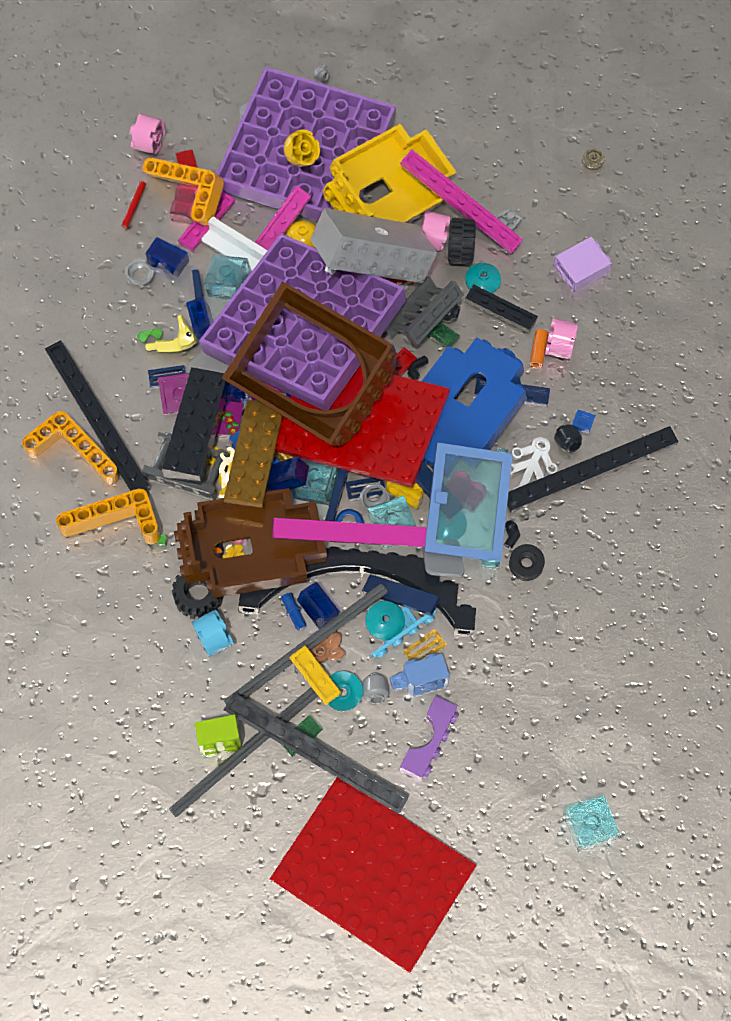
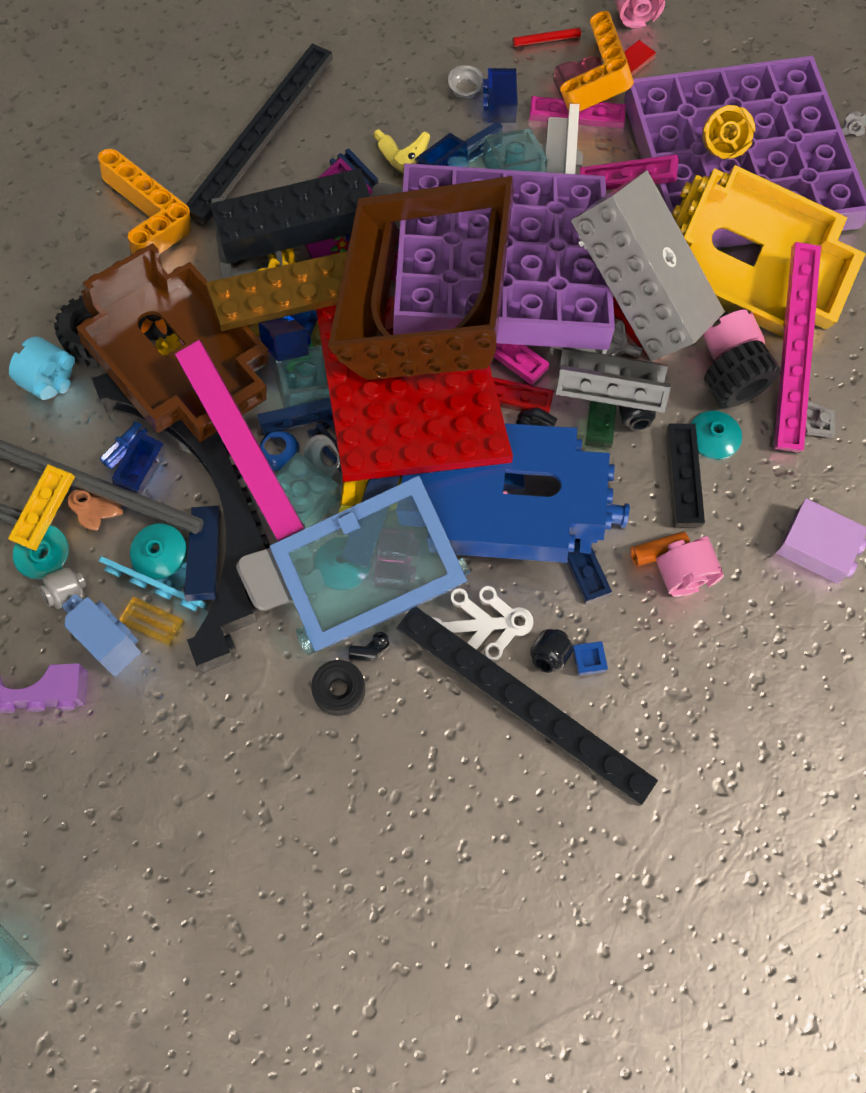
camera: 60 degrees right, 0 degrees up
light orange beam [22,411,119,485] -> none
bright green piece [137,328,163,342] -> none

